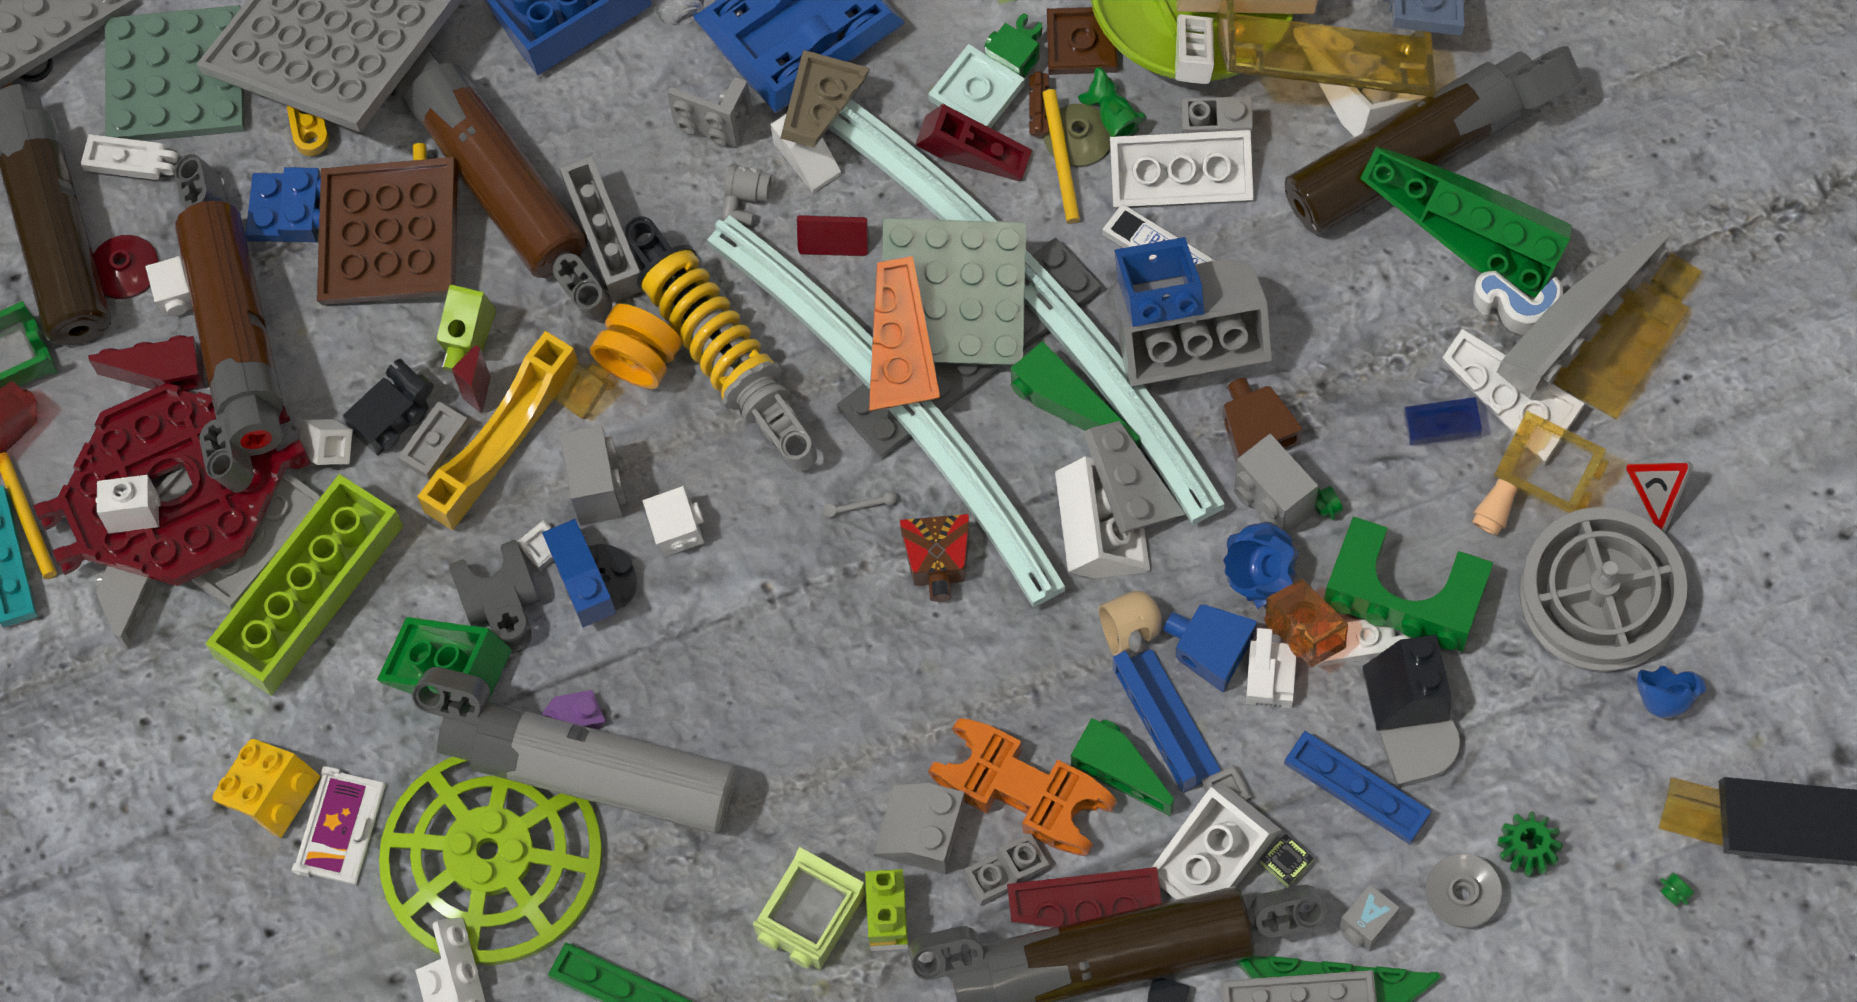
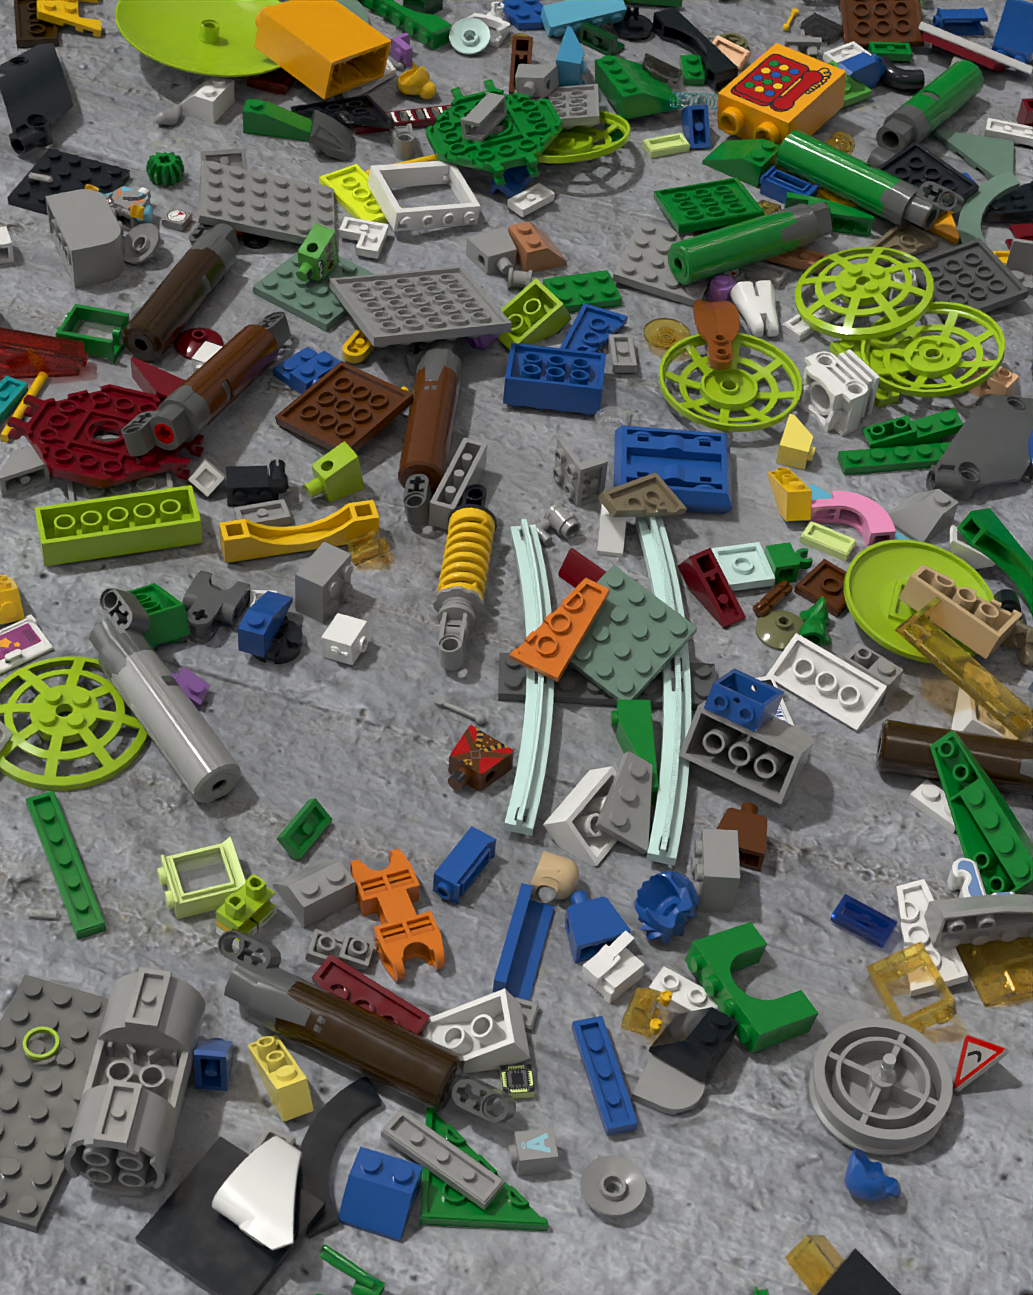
camera: 30 degrees right, 20 degrees down
white hinge [81,134,179,180] -> none
white head [95,475,160,533] -> none
dark red slope [452,345,491,413] -> none
light orange wheel [590,304,682,389] -> none
yellow bar [1042,89,1080,224] -> none
green slope [1071,718,1174,816] -> none
white slope [1175,14,1214,84] -> none
clear orange brick [1265,579,1348,668] -> none
green plate [1315,485,1343,520] -> none
light nougat cone [1472,479,1518,536] -> none
green gear [1497,811,1563,877] -> none
none -> green plate [276,798,333,860]
none -> bright green torso [296,223,339,282]
none -> blue window [433,826,496,904]
none -> clear yellow piece [621,987,673,1038]
none -> white plate [908,779,956,833]

